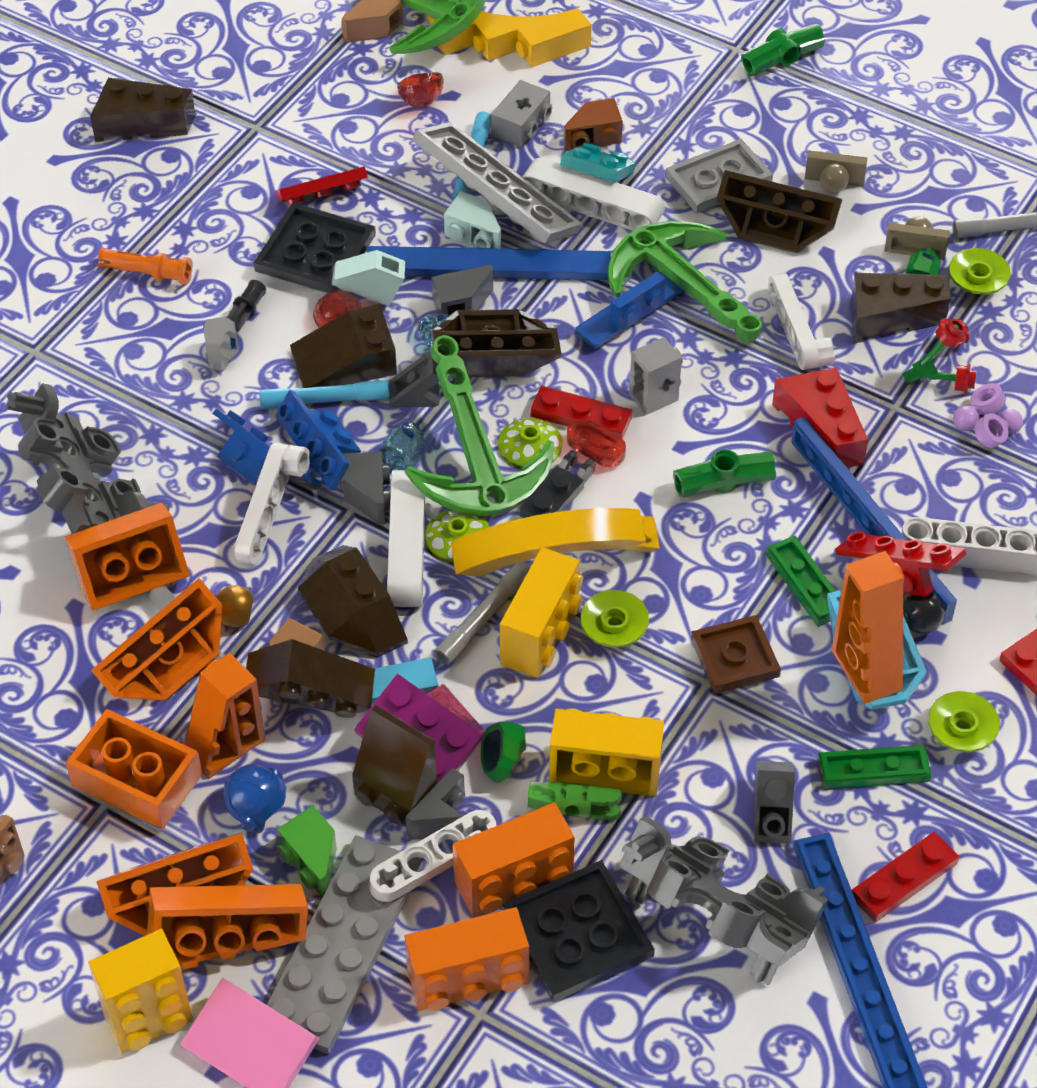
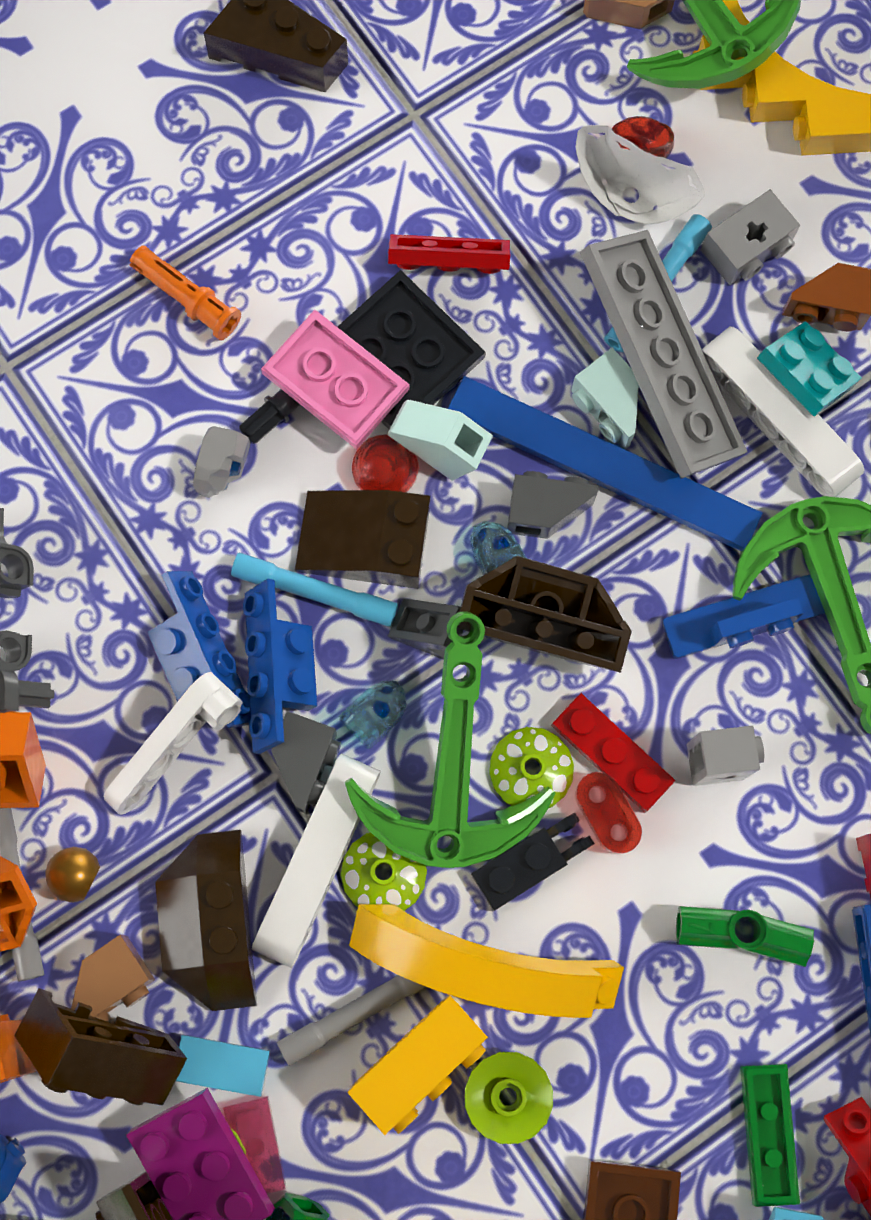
camera: 20 degrees right, 25 degrees up
none -> bright pink tile [261,310,410,450]
none -> white piece [575,125,705,224]

